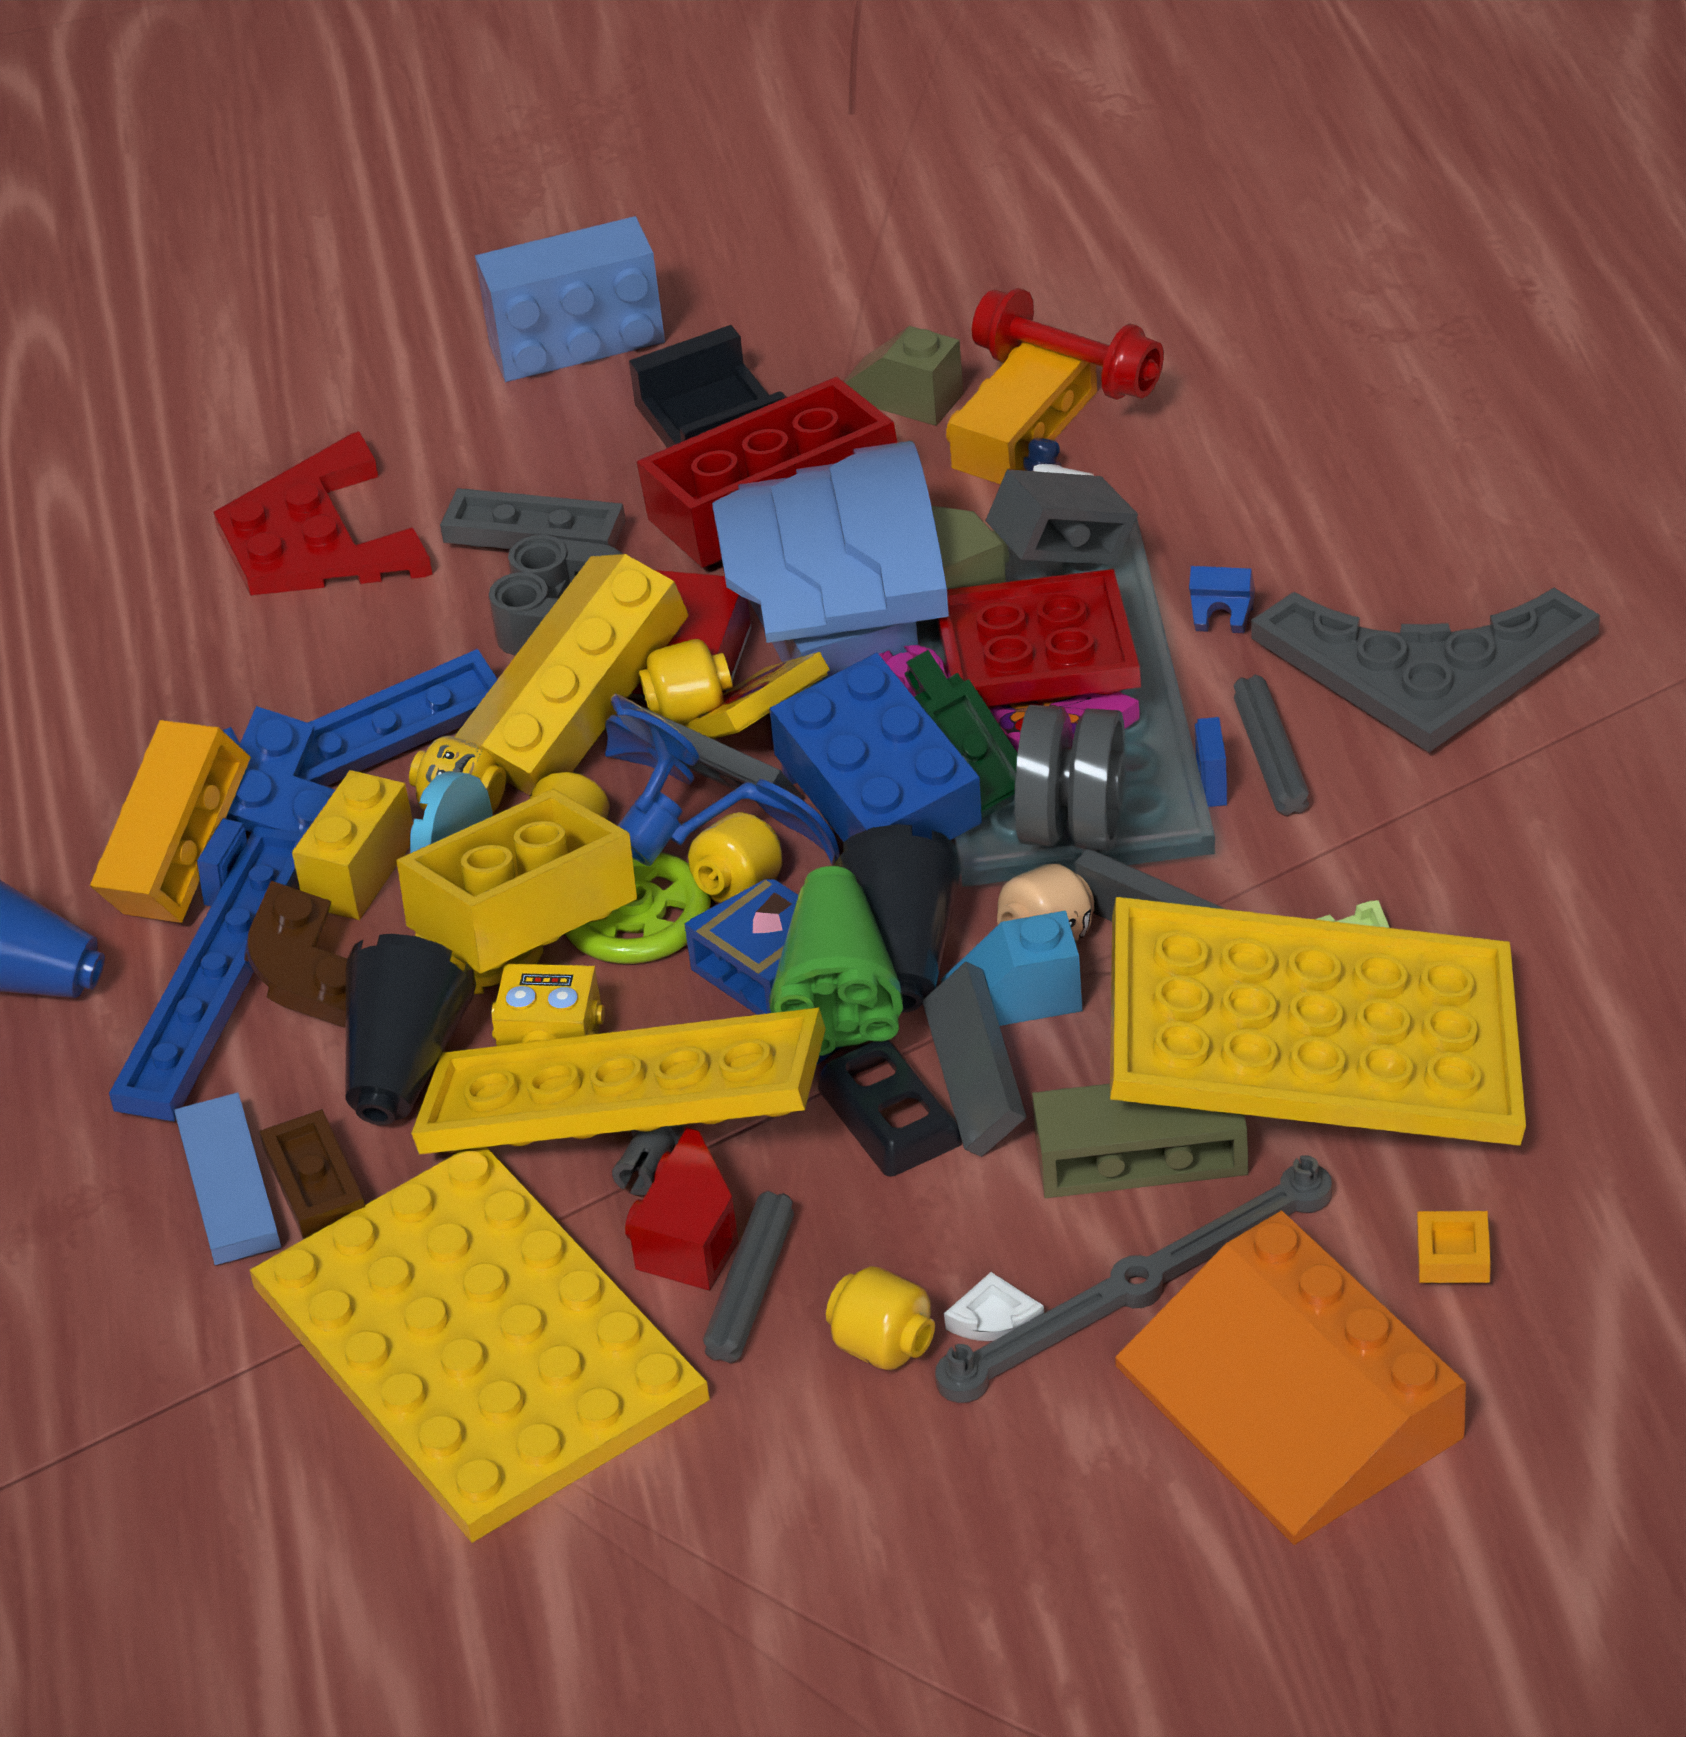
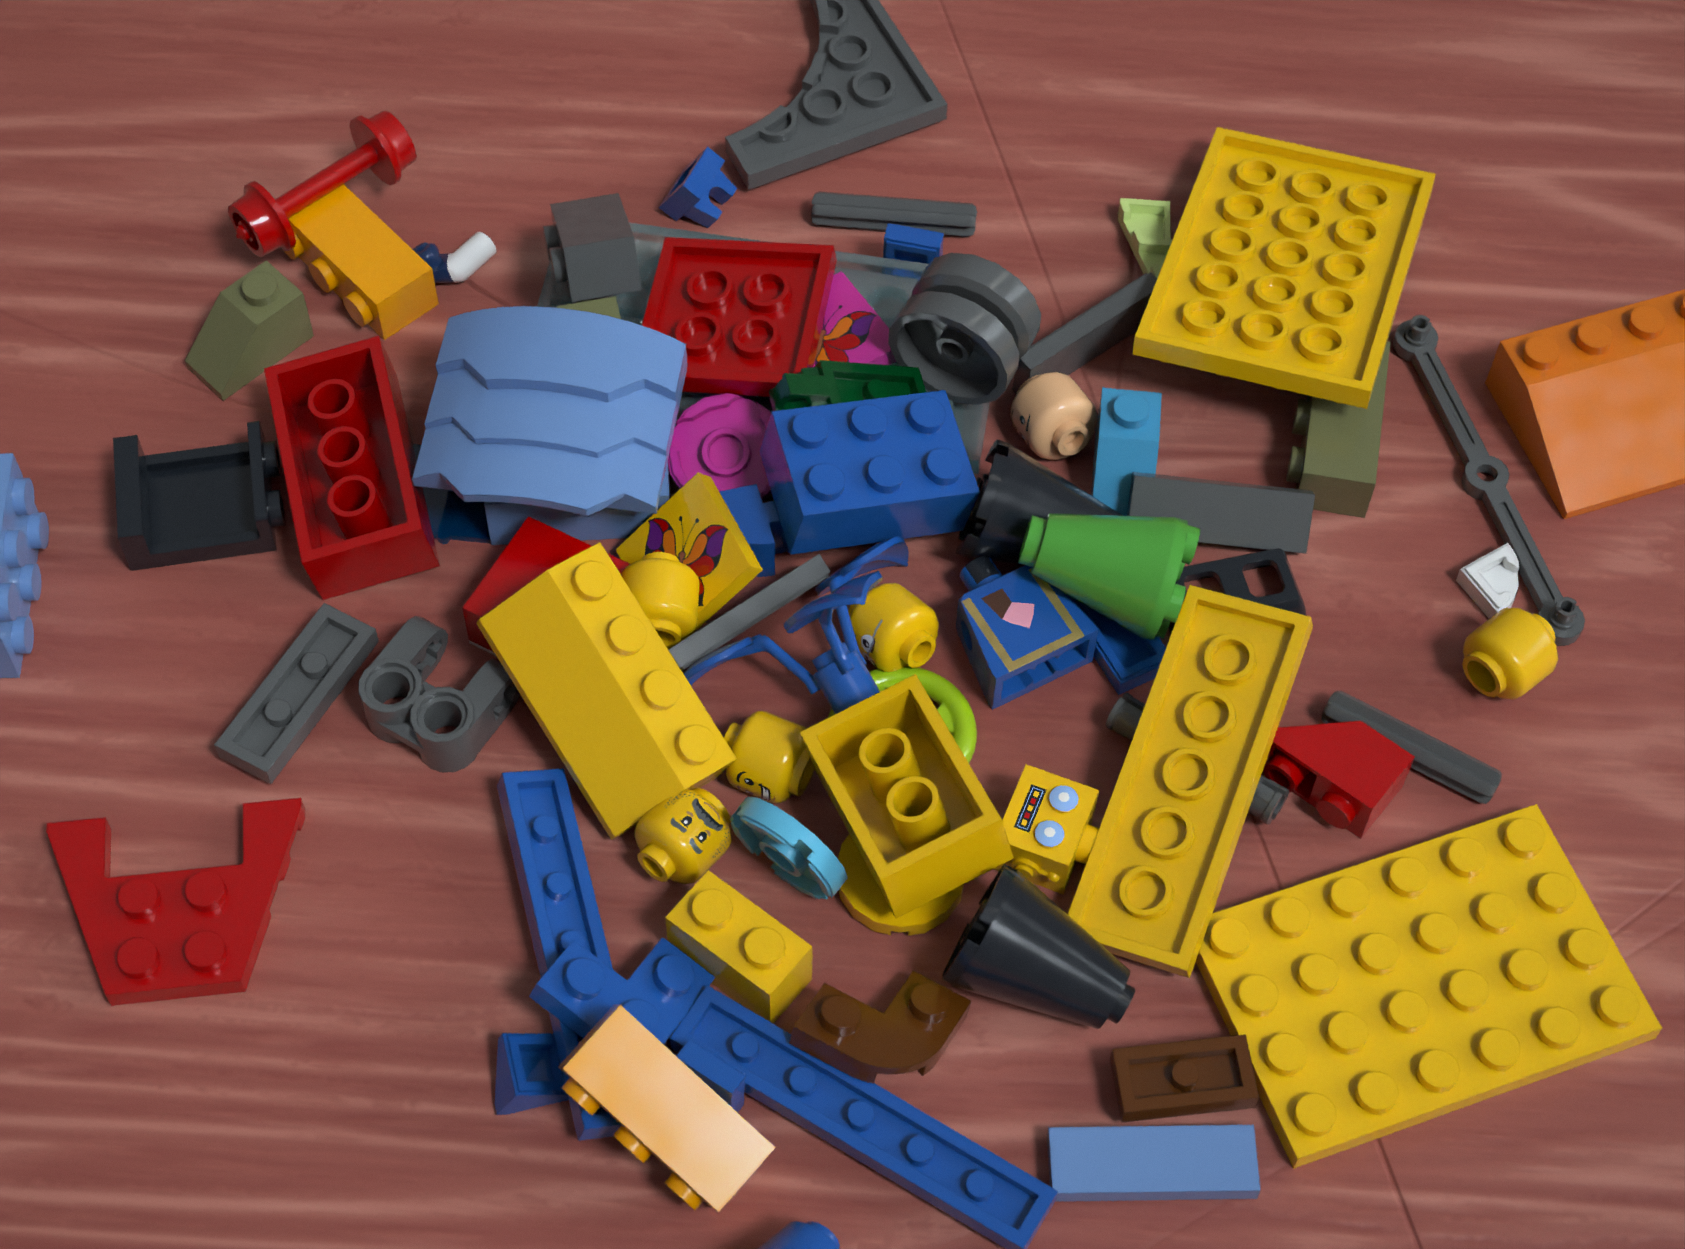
camera: 80 degrees left, 15 degrees up
light orange plate [1417,1211,1491,1283] -> none

